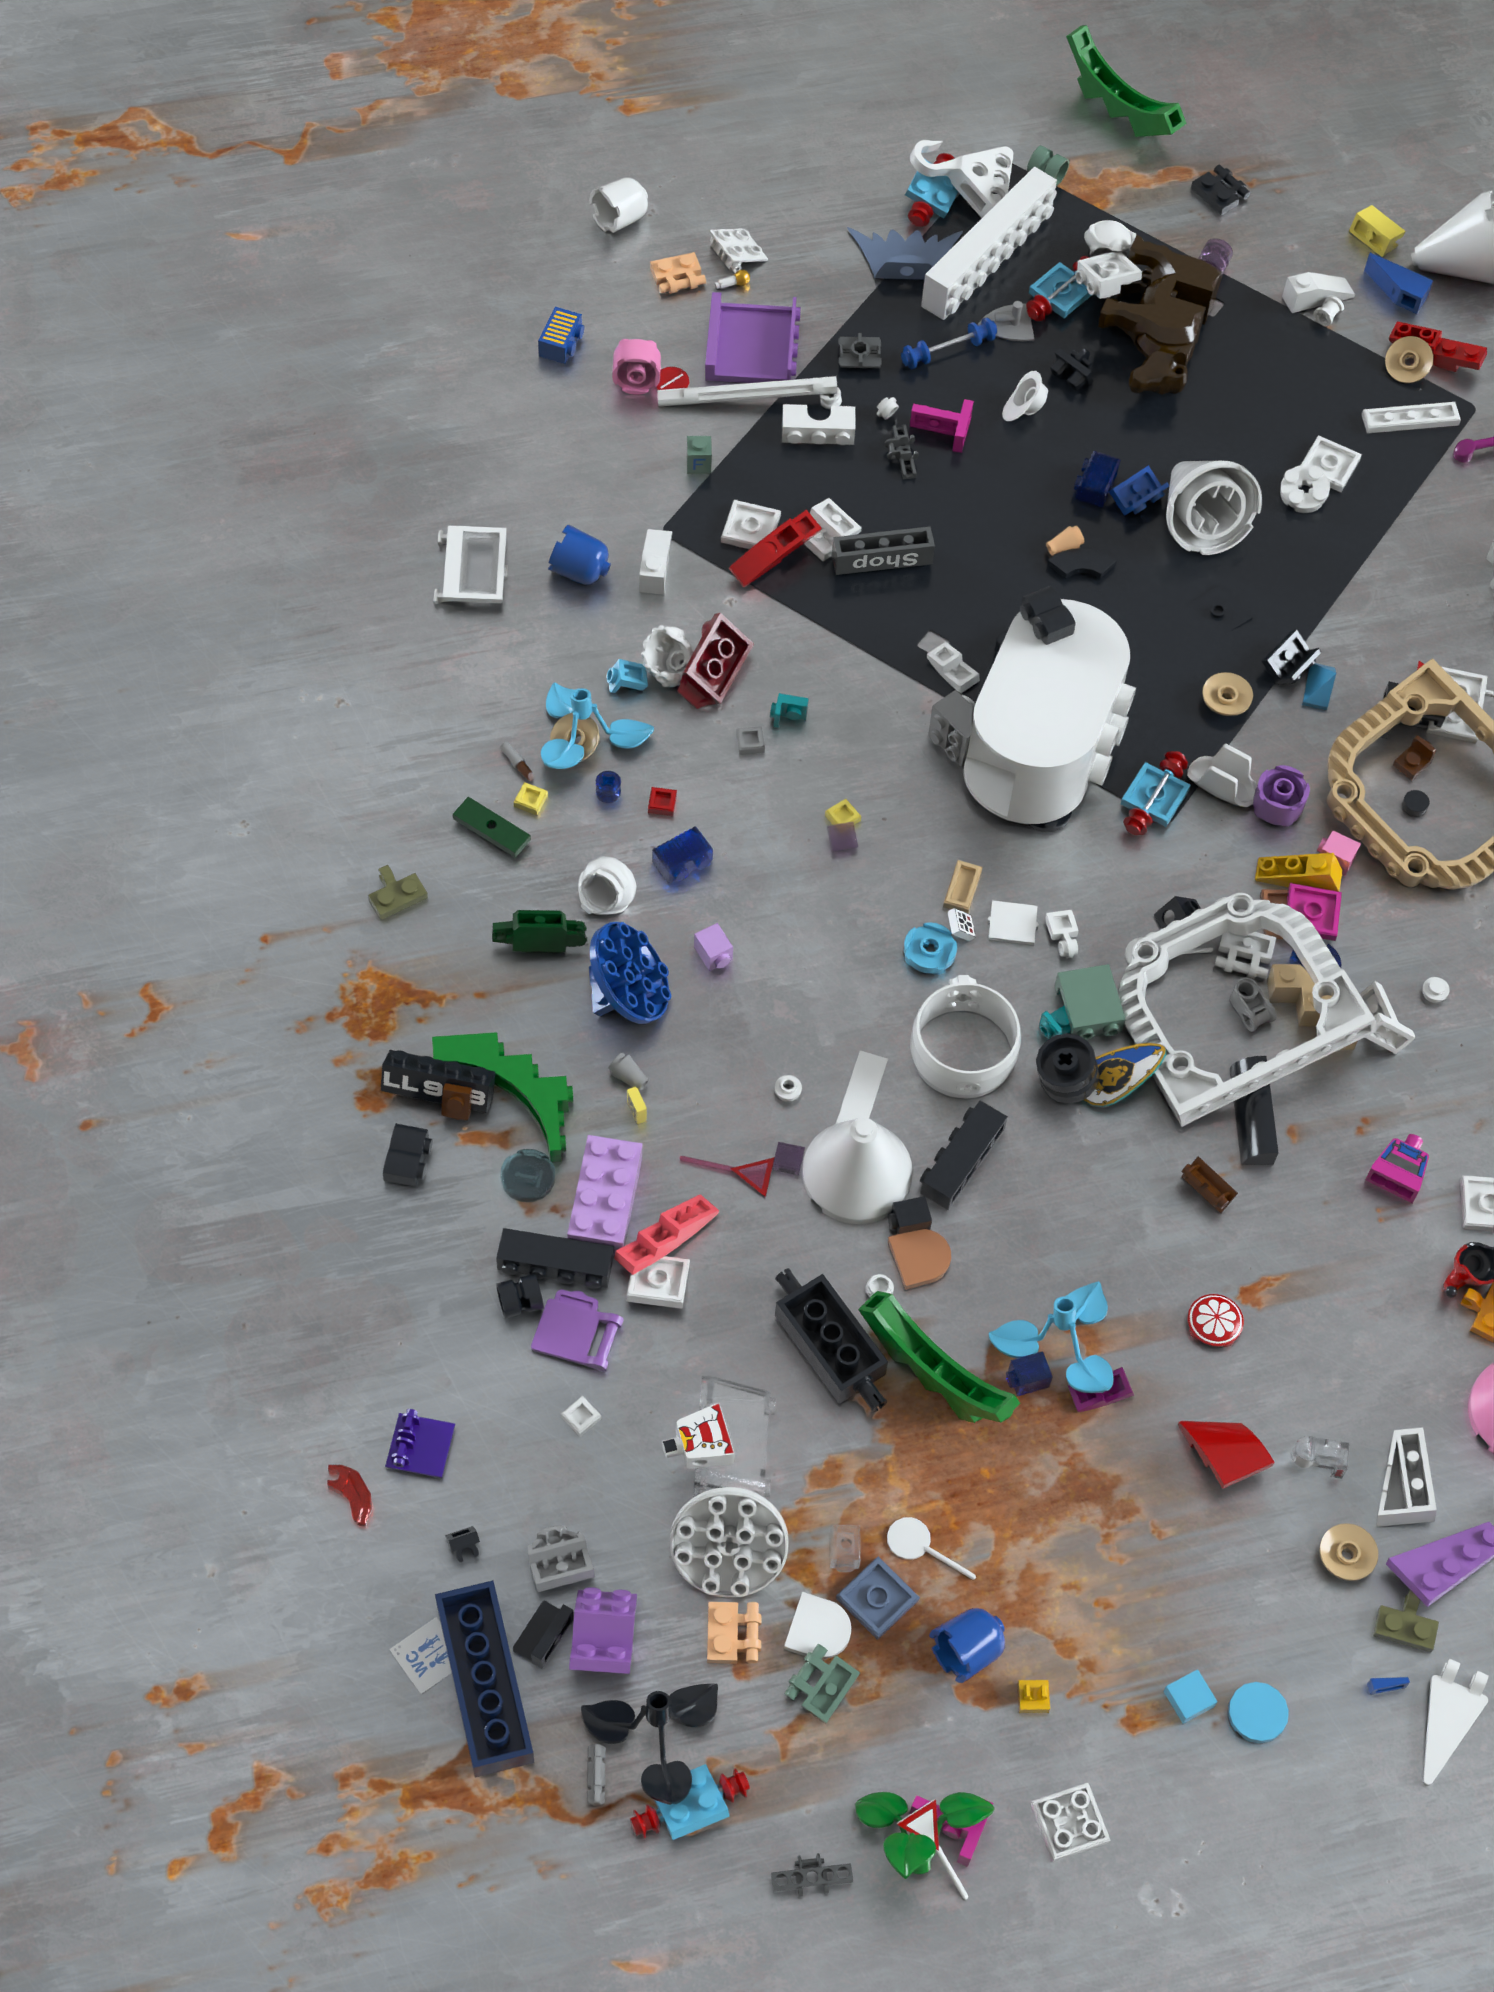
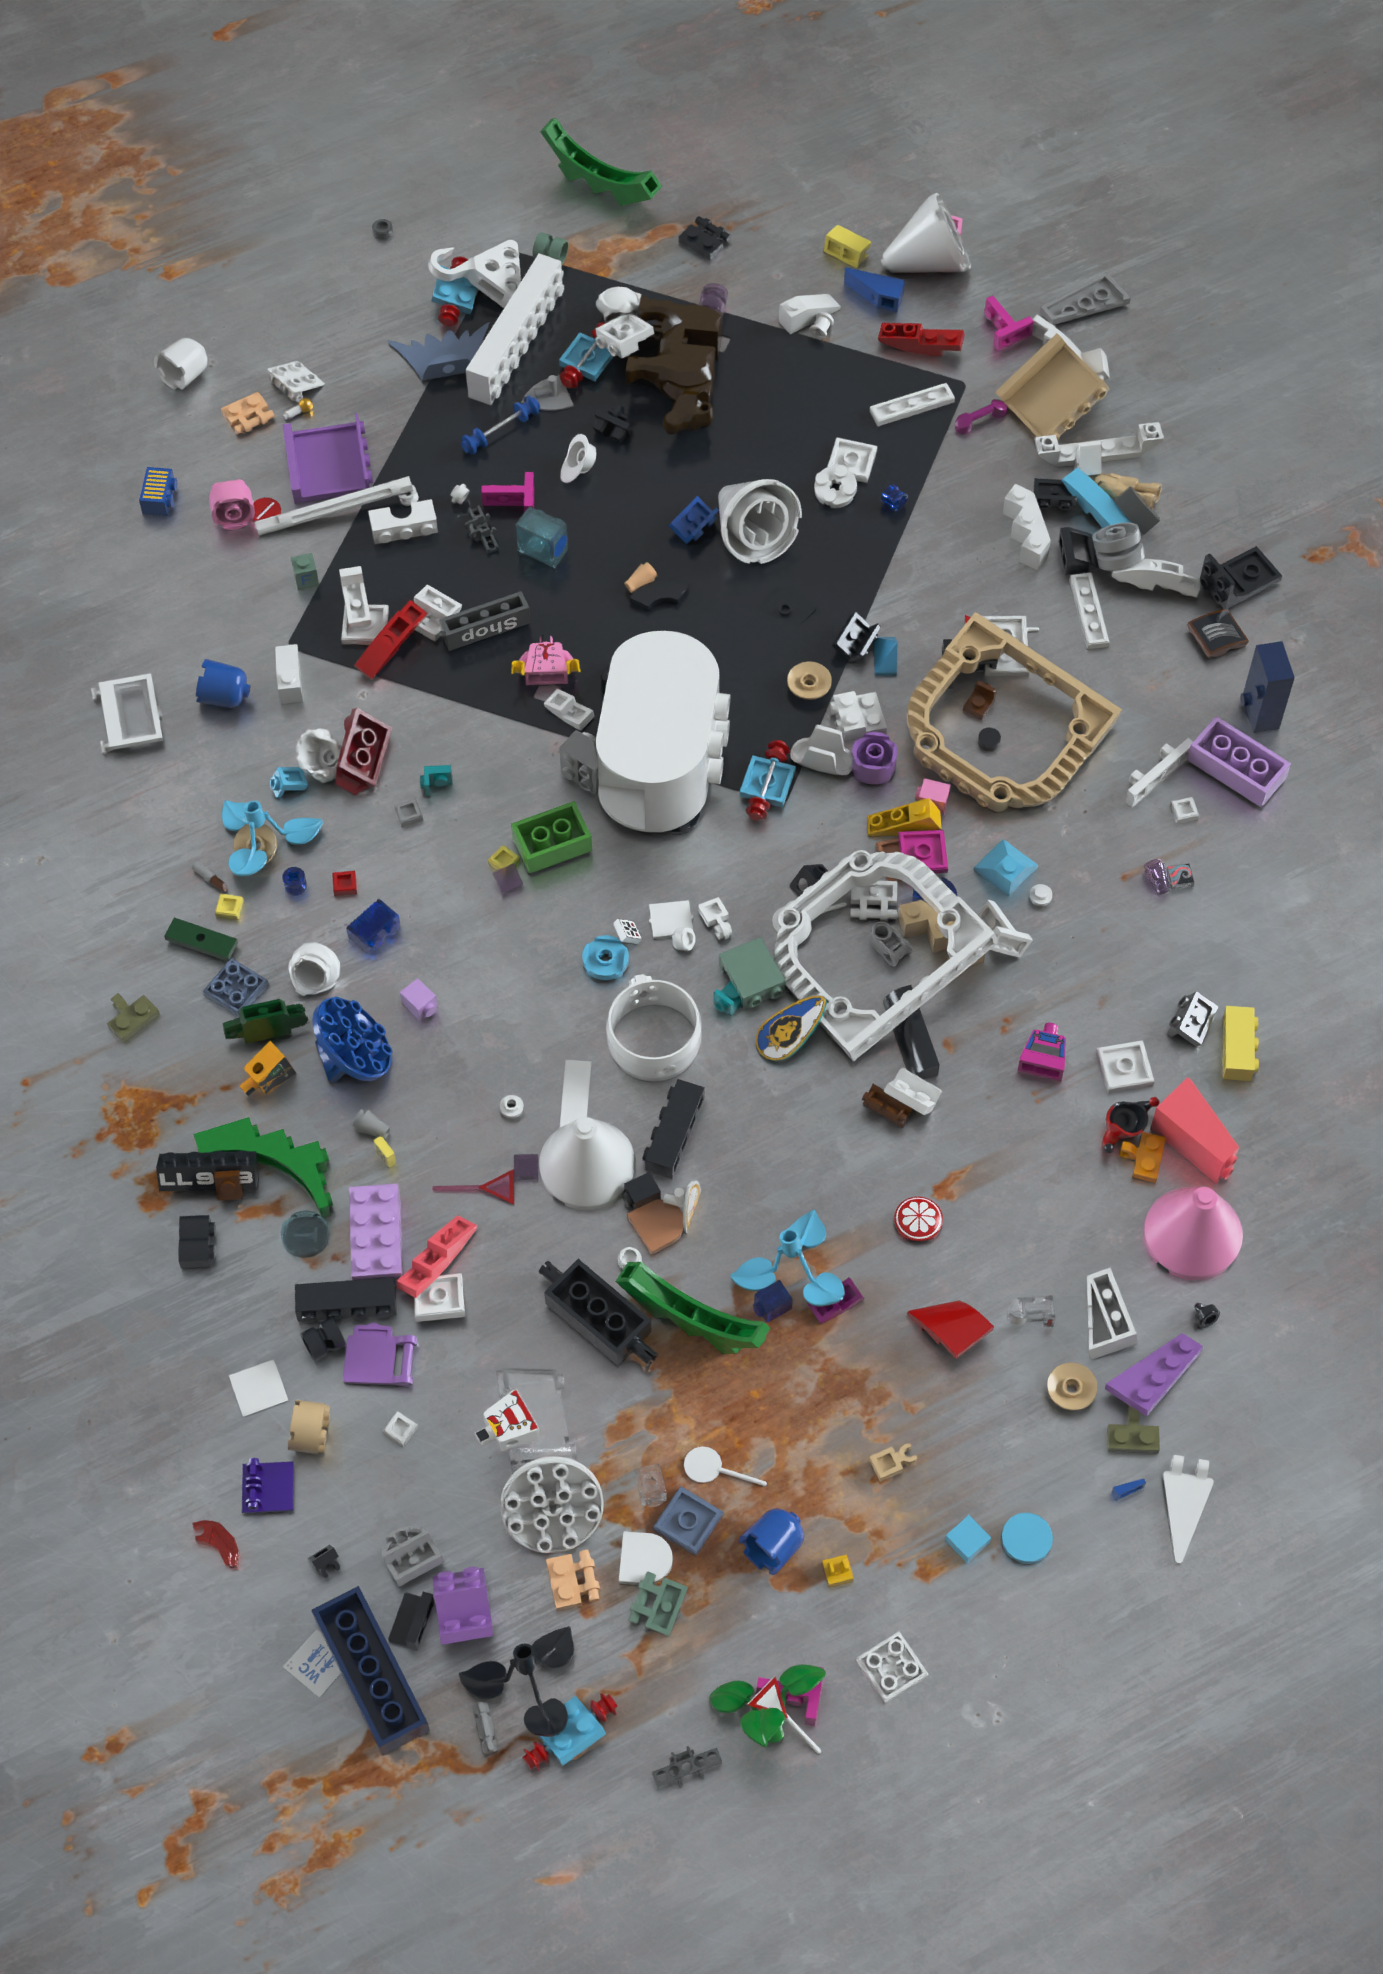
camera: 10 degrees left, 0 degrees up
dark grey piece [838,333,882,368] -> none
tan tile [943,860,983,913] -> none
black brick [1020,586,1076,645] -> none
black wheel [1036,1033,1100,1104] -> none
clear blue brick [1074,451,1121,508] -> none
tan dish [1385,336,1433,383] -> none
none -> sand blue tile [202,958,269,1017]
none -> white sticker [229,1359,289,1417]
none -> light orange torso [239,1041,296,1097]
none -> tan brick [288,1399,330,1454]
none -> white bracket [339,566,371,628]
none -> dark grey tile [372,219,393,239]
none -> bright pink torso [511,635,581,685]
none -> bright green brick [511,801,593,874]
none -> clear light blue brick [516,506,568,568]
none -> white shield [663,1180,701,1234]
none -> white tile [672,928,695,951]
none -> white plate [830,691,887,741]
none -> tan plate [869,1443,917,1482]
none -> clear blue wheel [881,484,908,511]
none -> white bracket [884,1068,942,1115]
none -> medium azure slope [973,839,1038,896]

